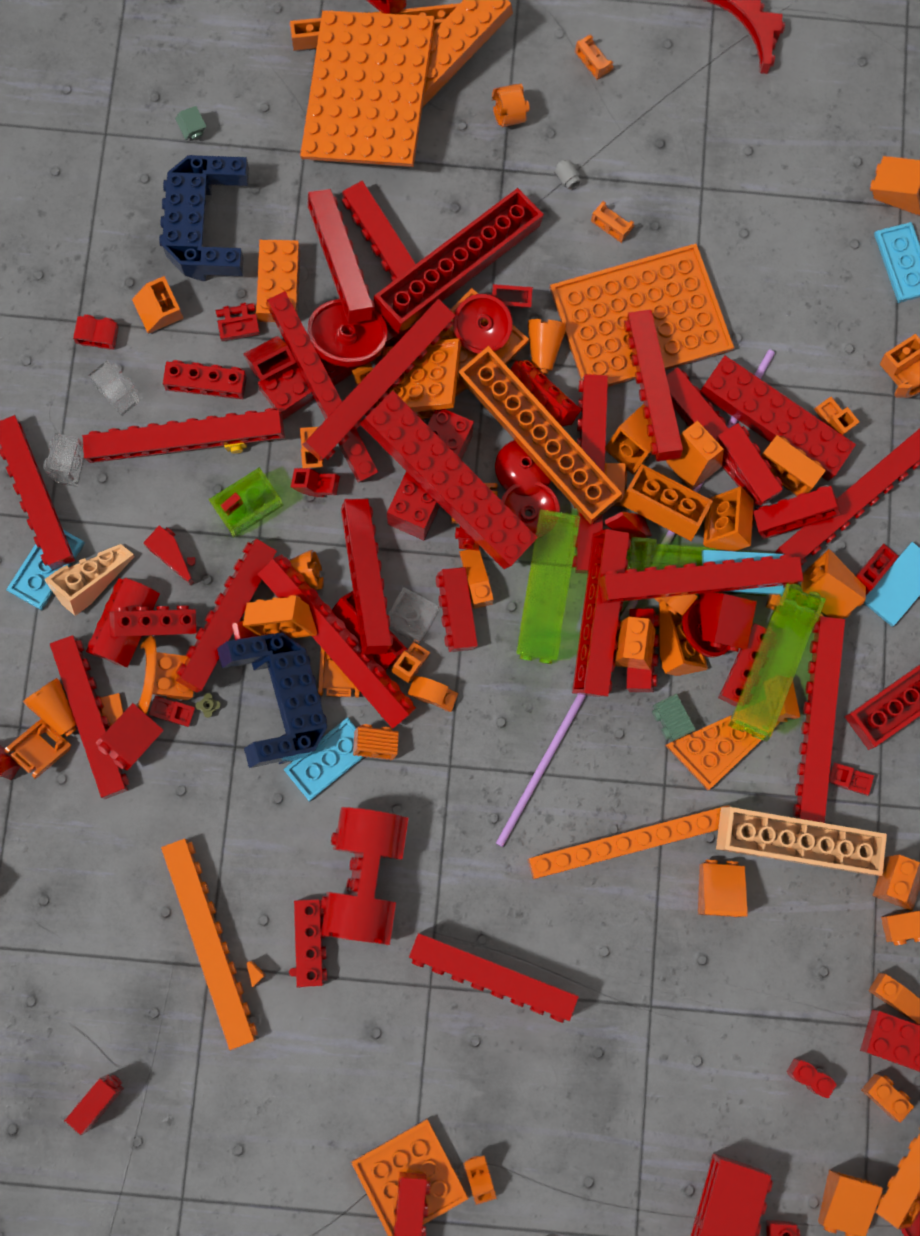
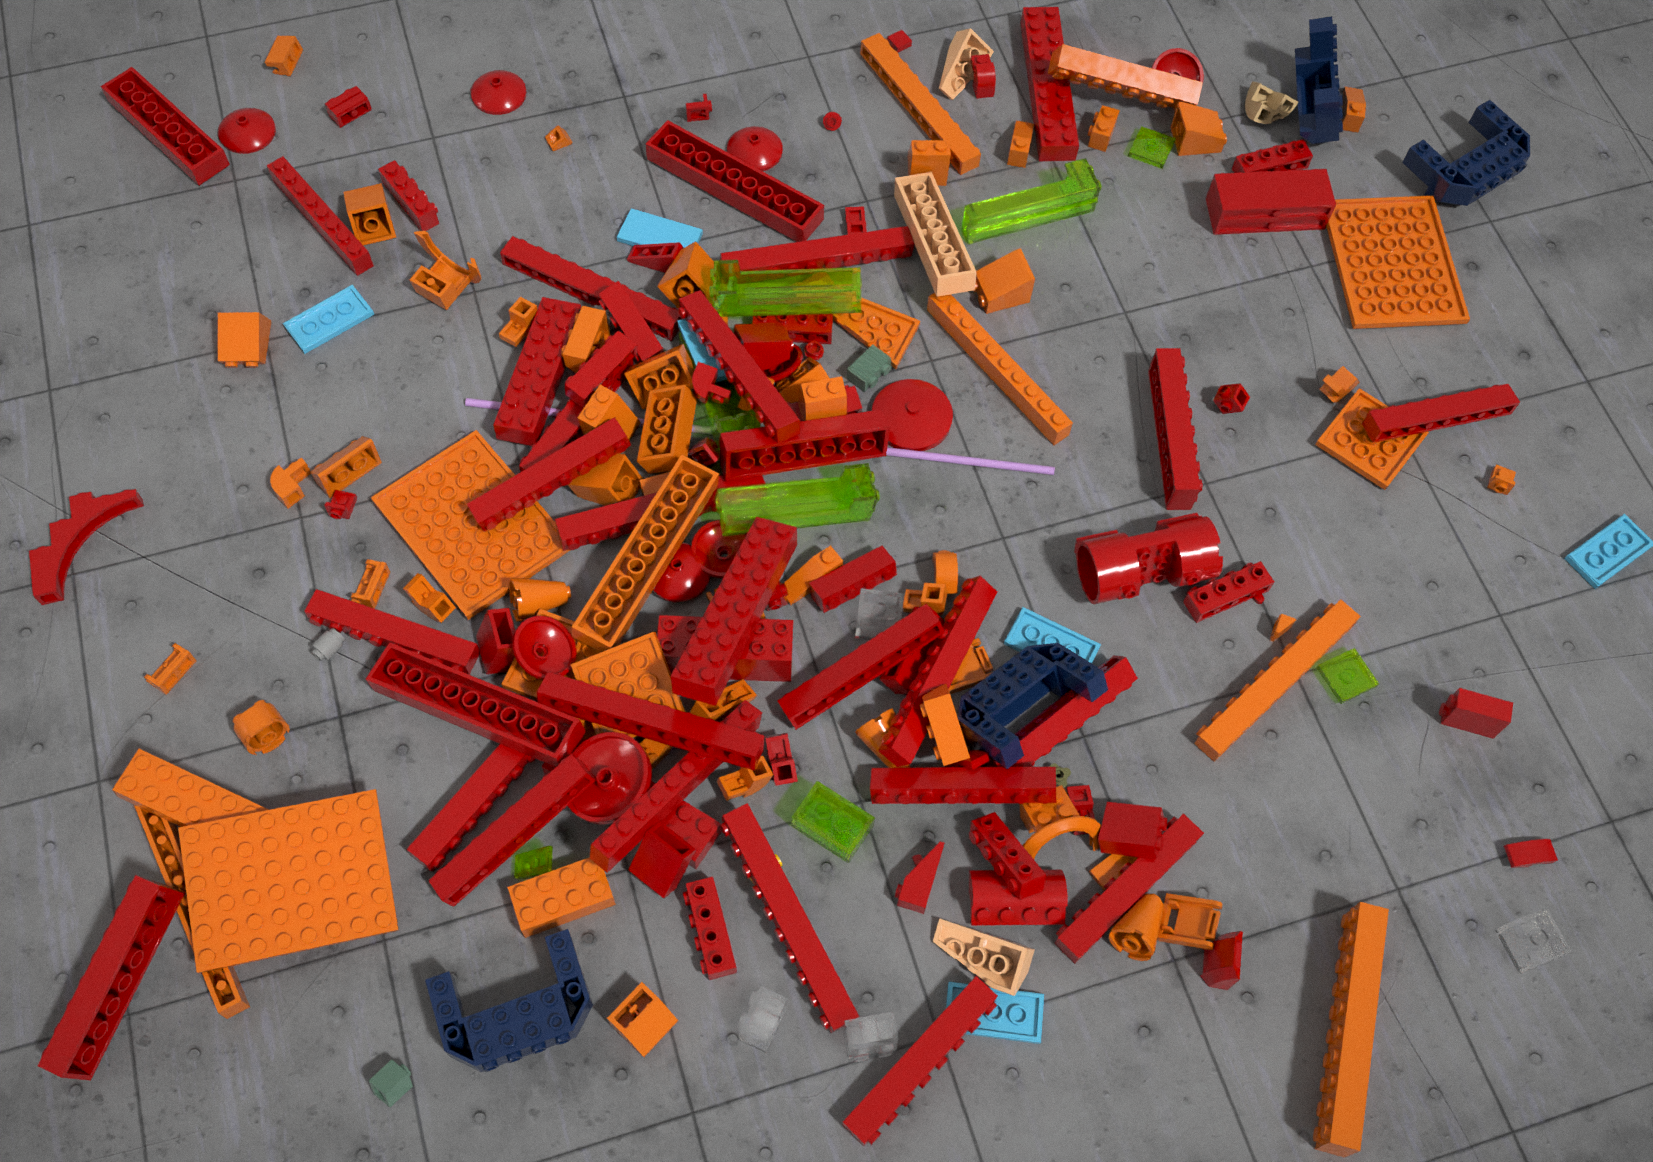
camera: 110 degrees left, 15 degrees down
red brick [73,314,119,350] -> none
red plate [216,302,260,341] -> none
red tile [220,492,243,516] -> none
orange brick [353,724,399,760] -> none
red brick [510,360,581,427] -> none
red brick [786,1059,836,1098] -> none
none -> orange brick [270,458,311,509]
none -> red brick [304,589,480,675]
none -> orange slope [311,436,382,498]
none -> red bracket [324,490,357,519]
none -> orange brick [403,573,456,623]
none -> clear neon green slope [514,845,553,879]
none -> orange slope [690,679,757,722]
none -> red brick [692,361,731,404]
none -> red plate [804,341,824,360]
none -> red dish [872,379,953,451]
none -> clear neon green brick [961,158,1101,244]
none -> red brick [986,655,1138,767]
none -> clear neon green plate [1128,126,1176,169]
none -> red brick [1213,383,1250,414]
none -> clear neon green plate [1316,648,1379,704]

